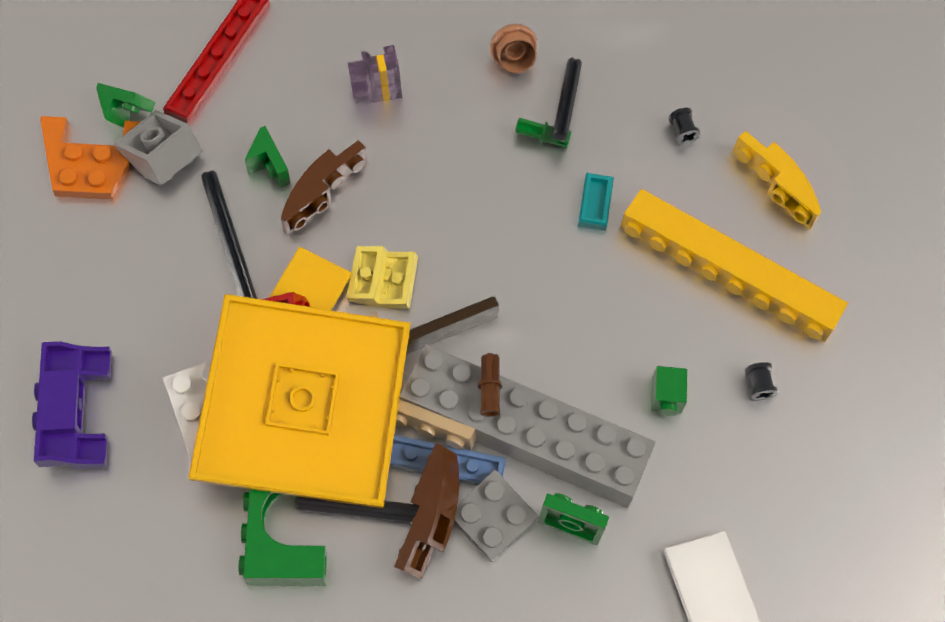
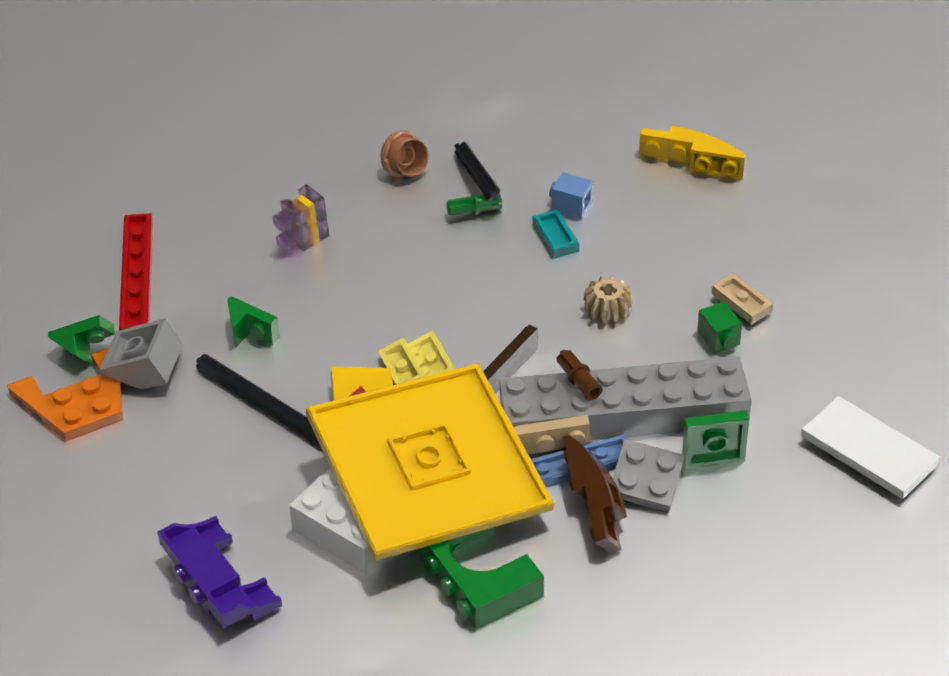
camera: 25 degrees left, 20 degrees down
reddish brown slope [281,140,367,235] -> none
black axle [296,496,419,523] -> none
yellow brick [620,189,849,342] -> none
black bush [668,107,701,145] -> none
black bush [745,362,778,400] -> none
none -> medium blue brick [549,172,593,218]
none -> tan gear [583,276,633,324]
none -> tan plate [711,273,773,325]

